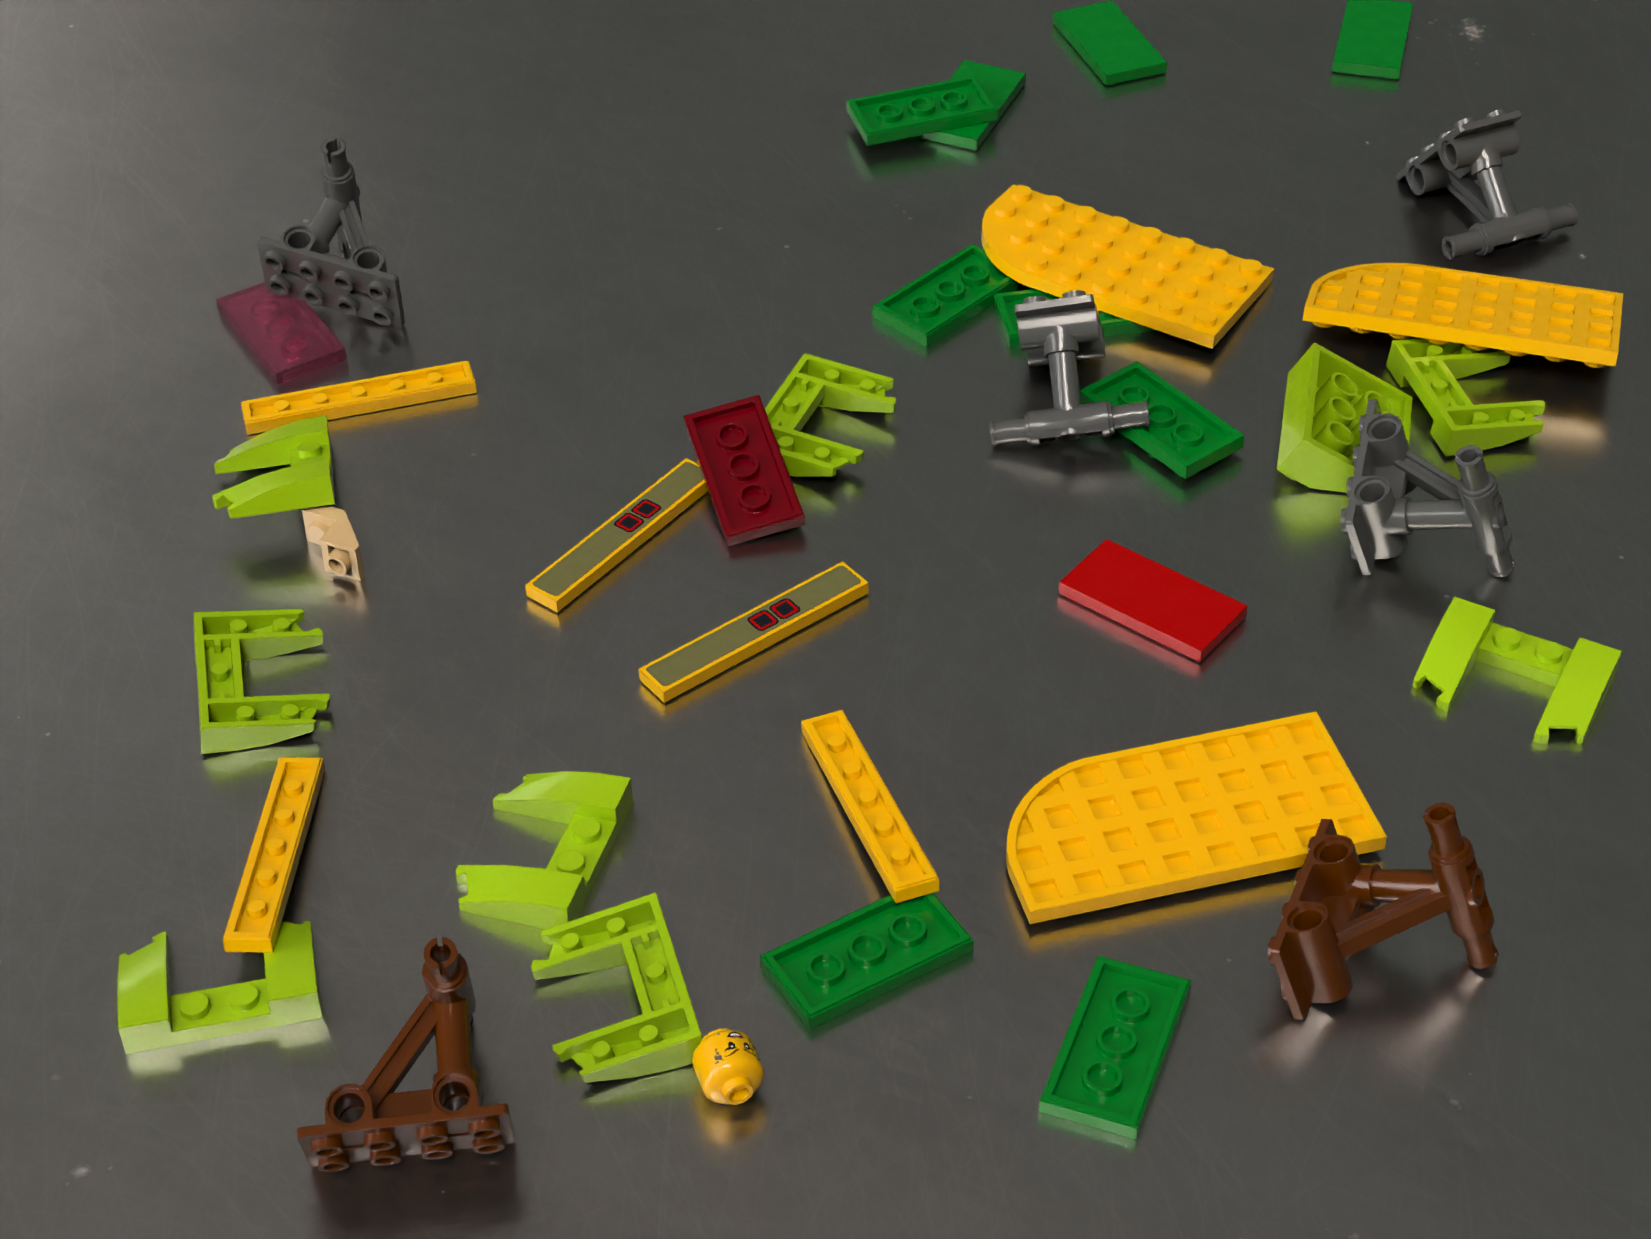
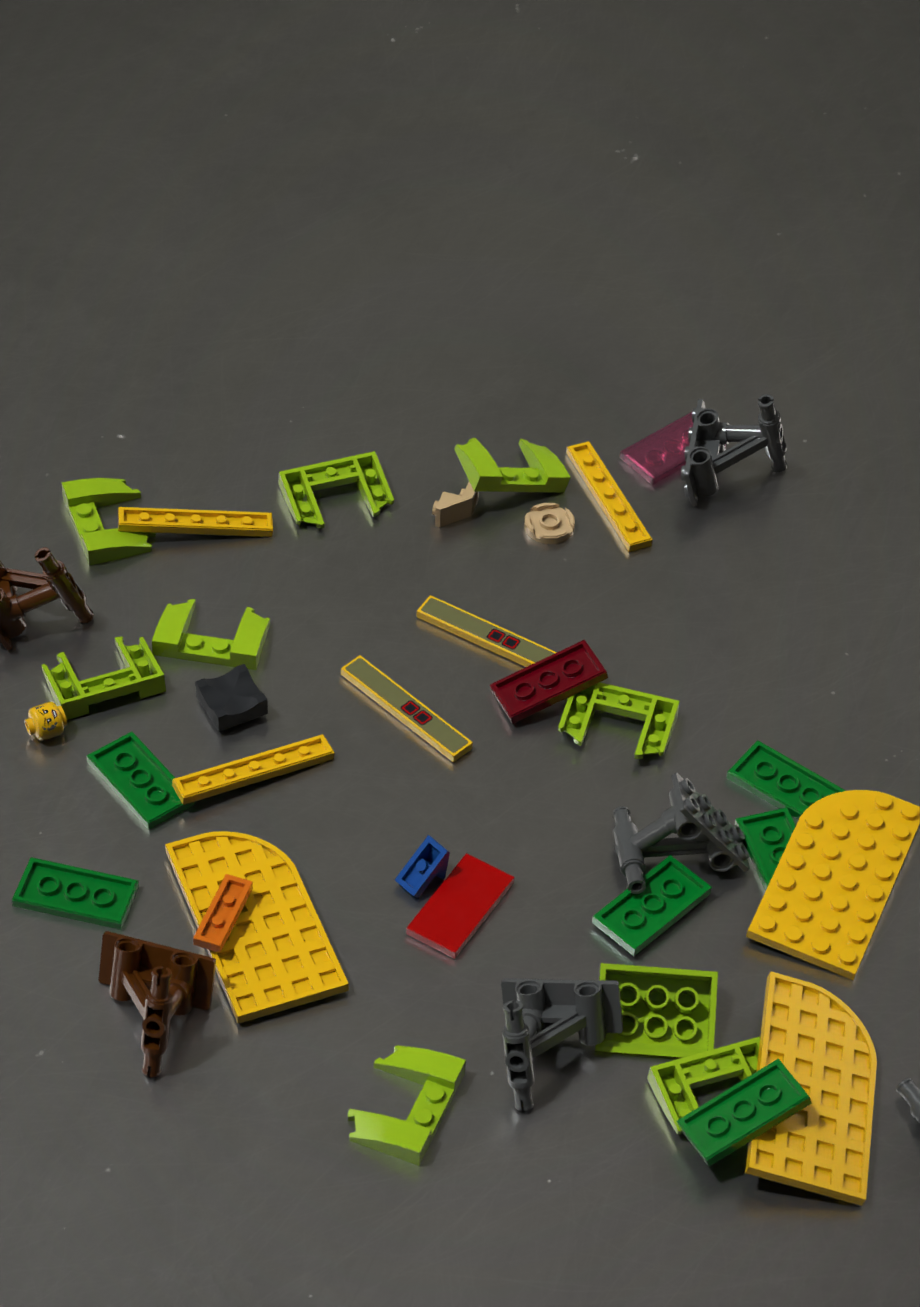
camera: 80 degrees right, 5 degrees up
none -> orange plate [193,874,253,953]
none -> black brick [195,664,268,732]
none -> blue slope [395,835,450,898]
none -> tan tile [524,503,575,544]
none -> green tile [677,1058,812,1166]

